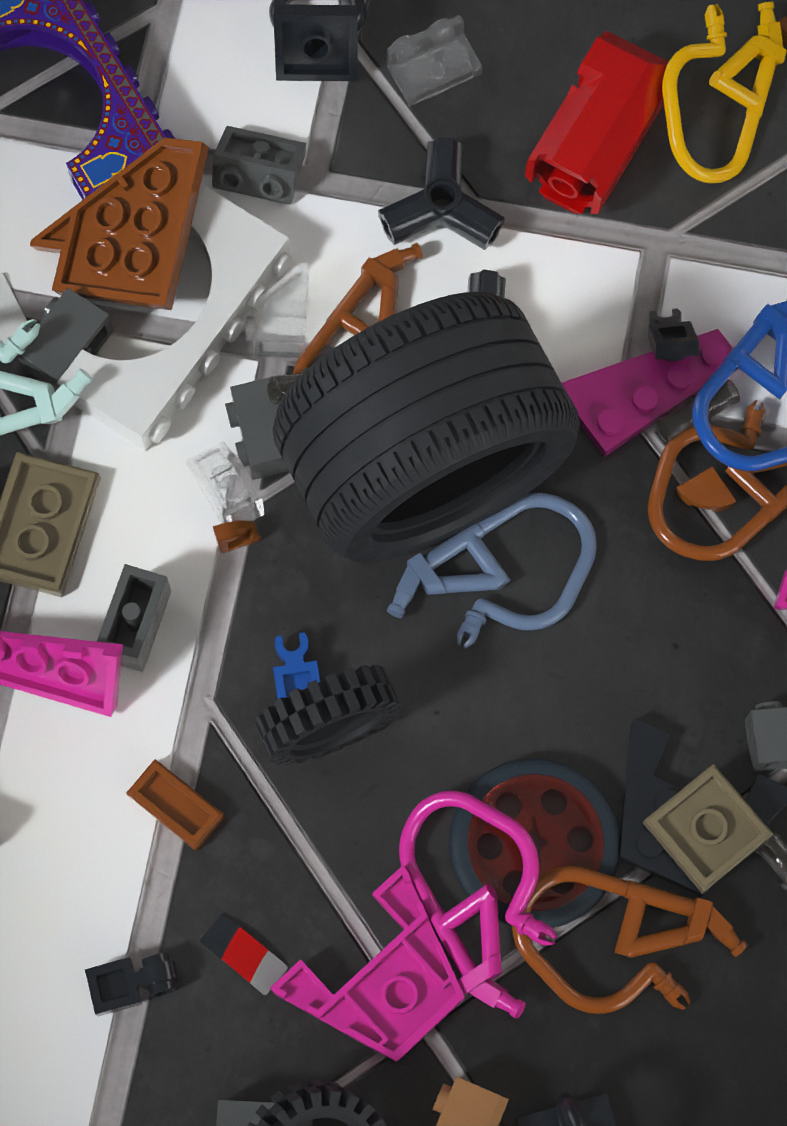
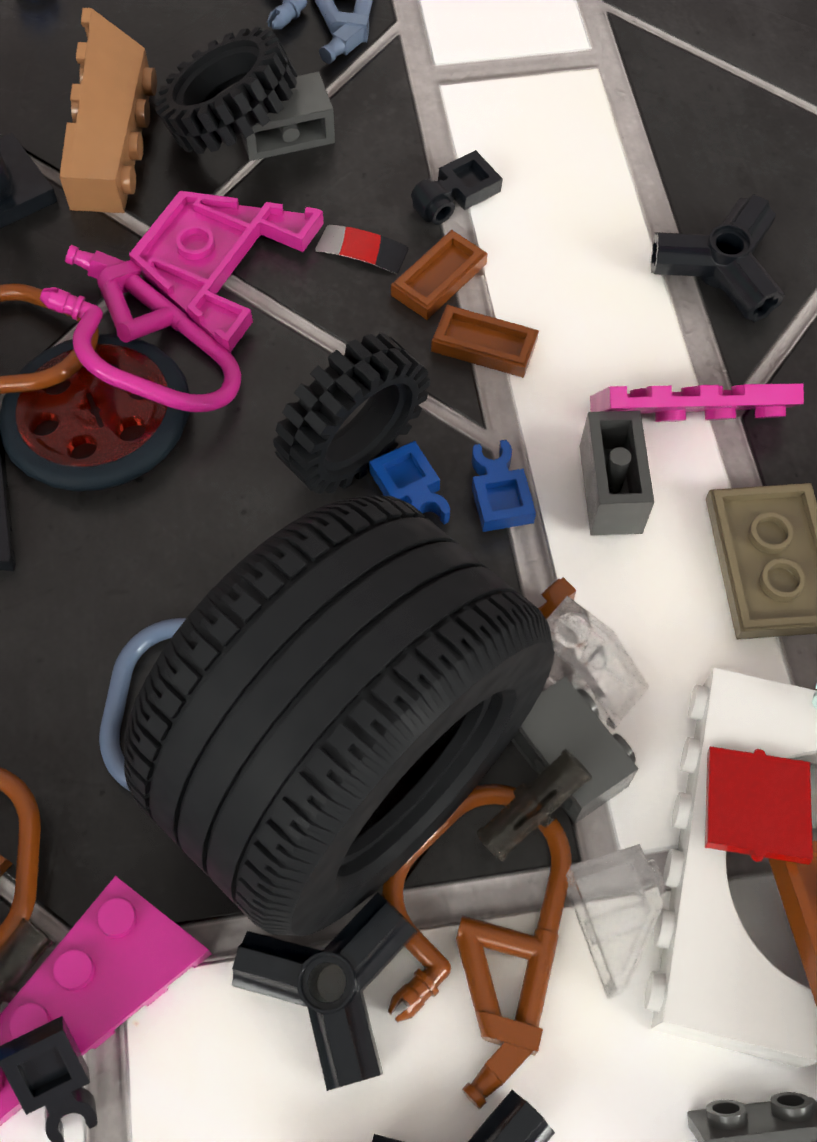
camera: 160 degrees right, 10 degrees down
none -> dark orange tile [391,230,488,320]
none -> blue plate [471,440,536,532]
none -> red piece [705,746,813,865]

